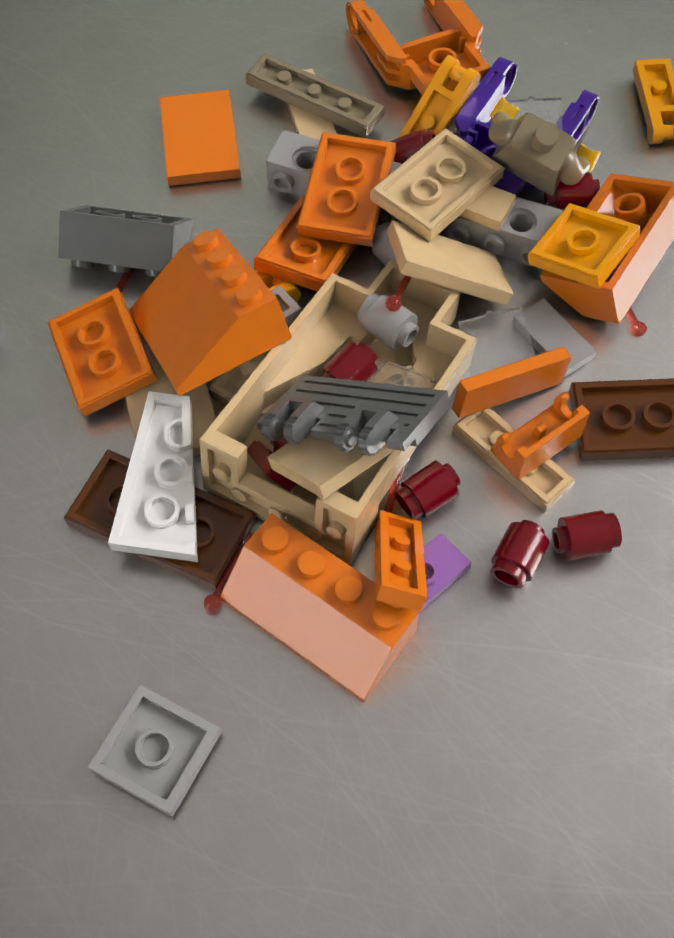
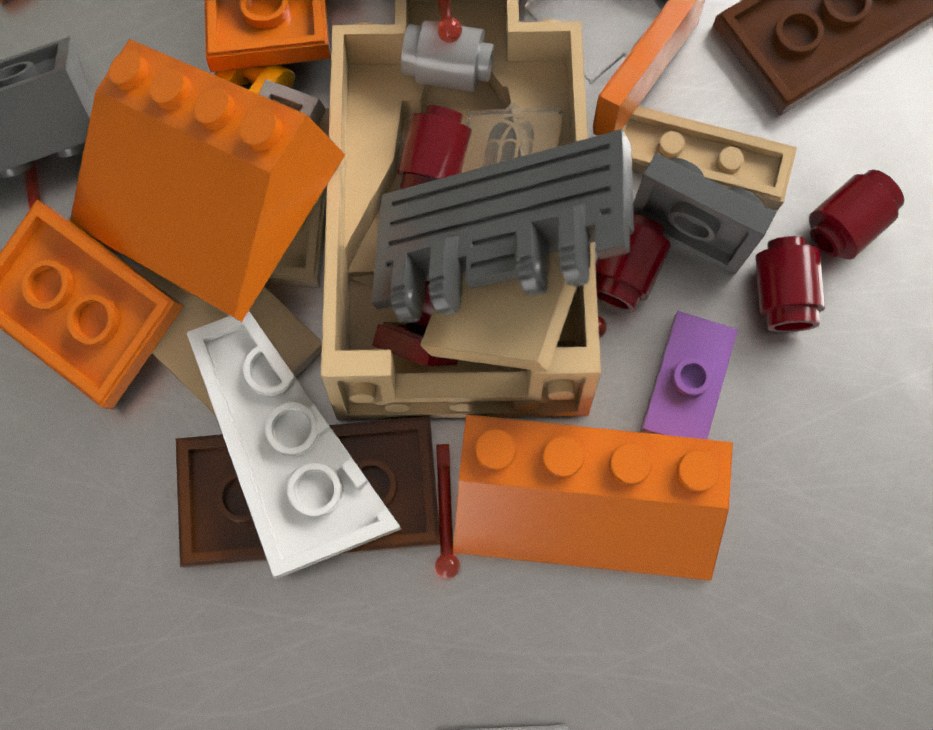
camera: 30 degrees left, 15 degrees up
orange plate [375,510,427,612] -> none
orange hinge [490,392,590,480] -> none
none -> dark grey plate [633,153,776,275]

